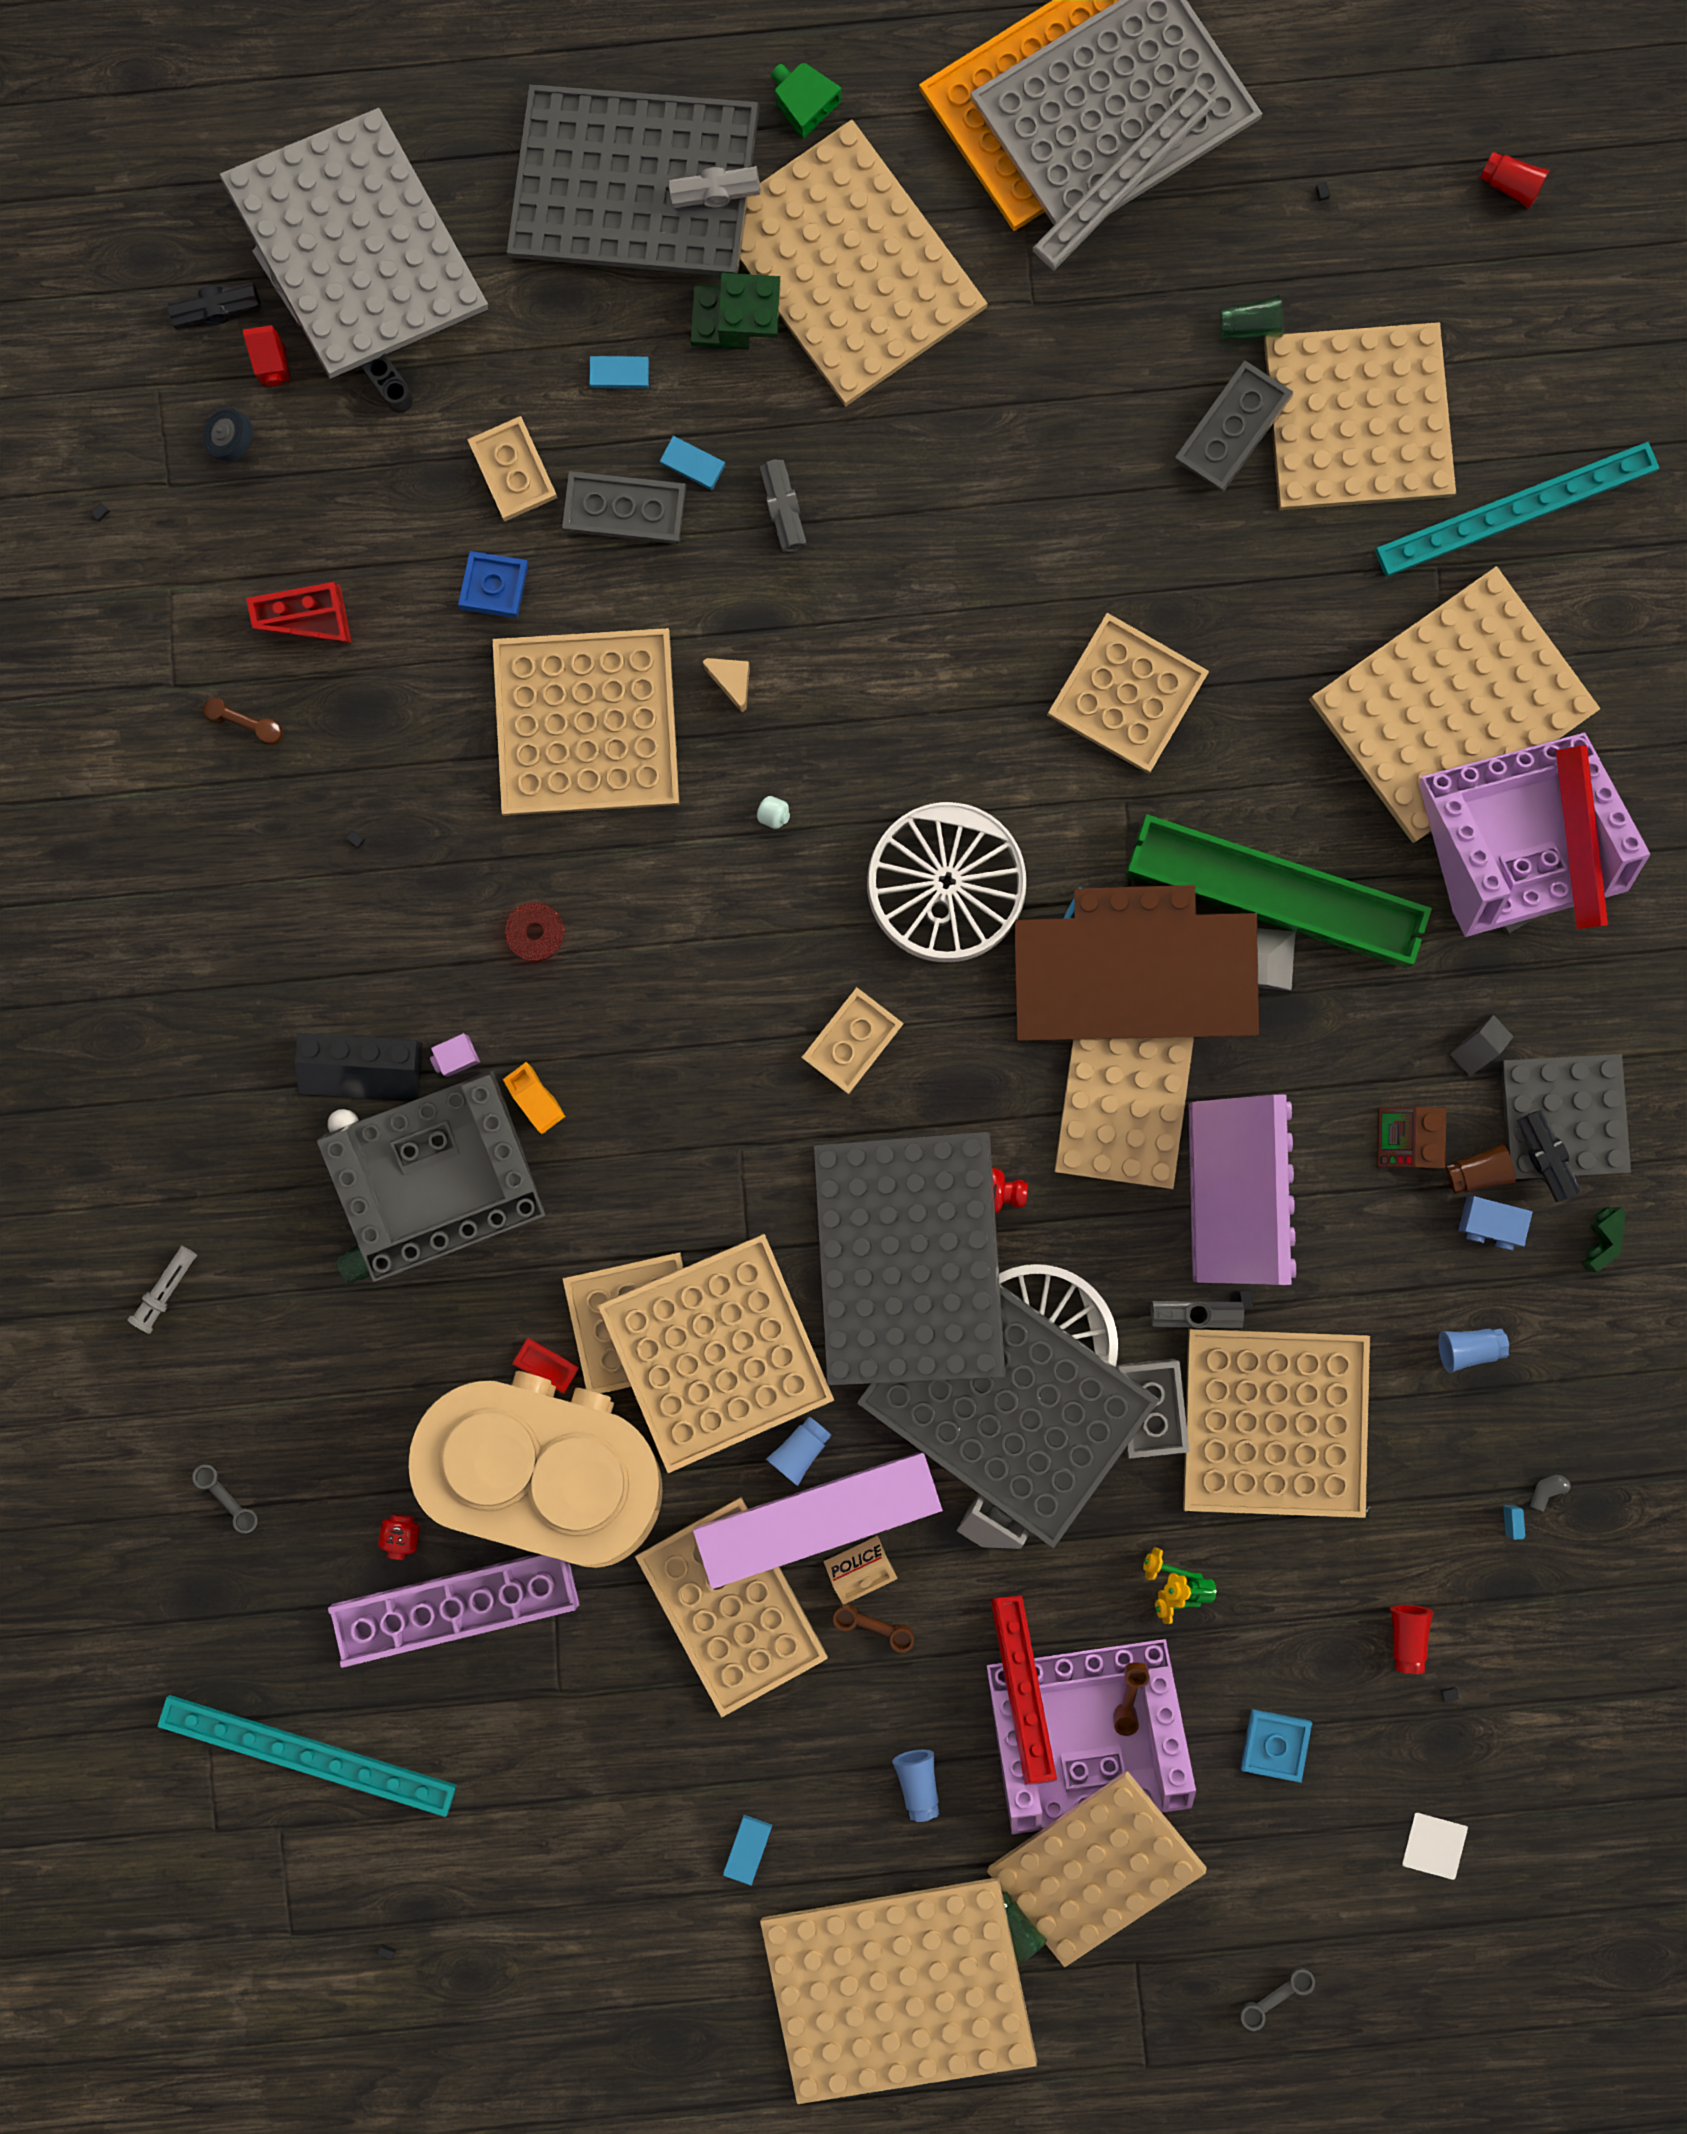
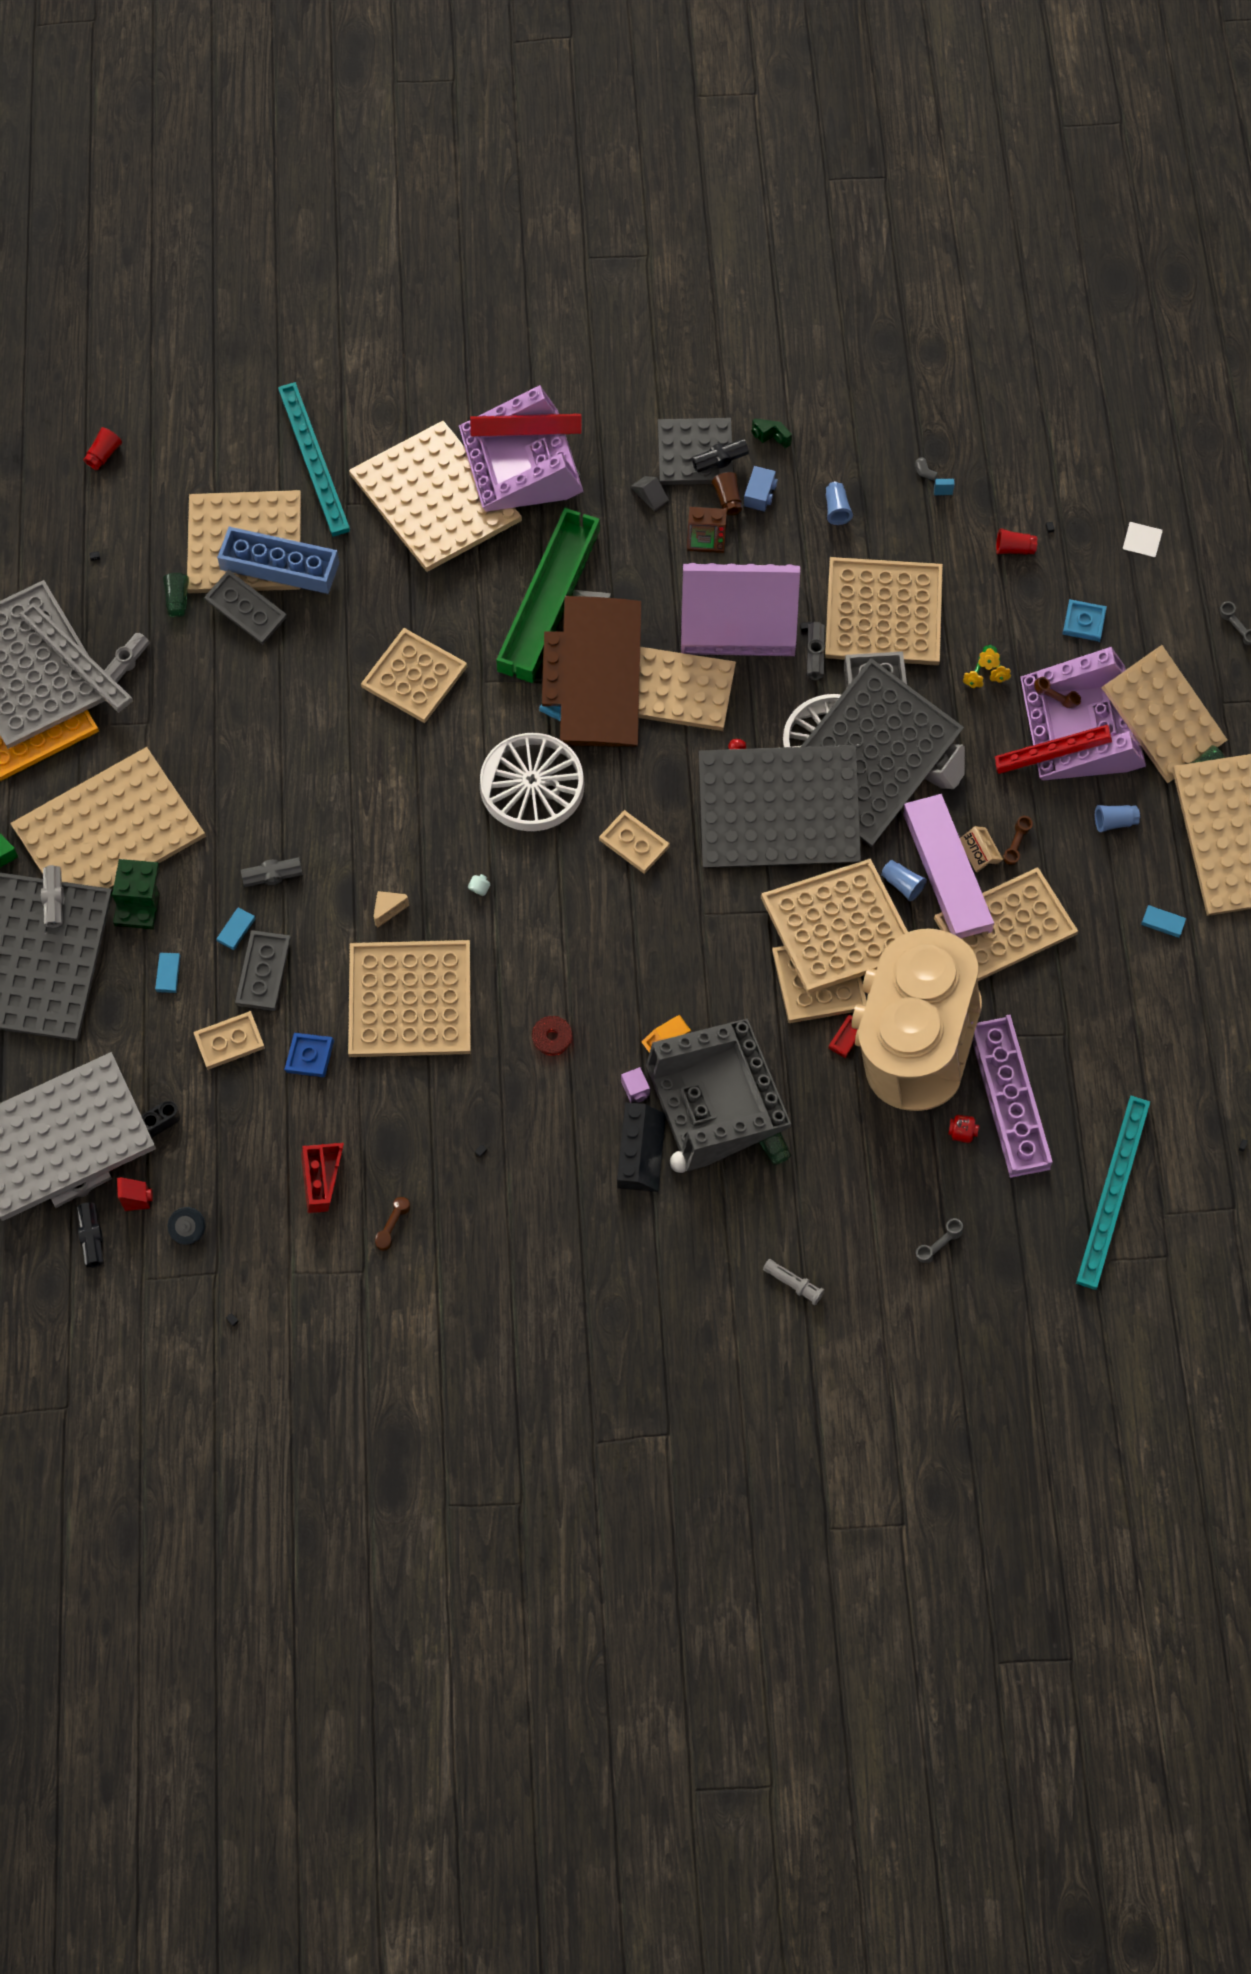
camera: 90 degrees left, 20 degrees down
none -> light grey piece [104,633,150,683]
none -> medium blue brick [217,527,339,594]

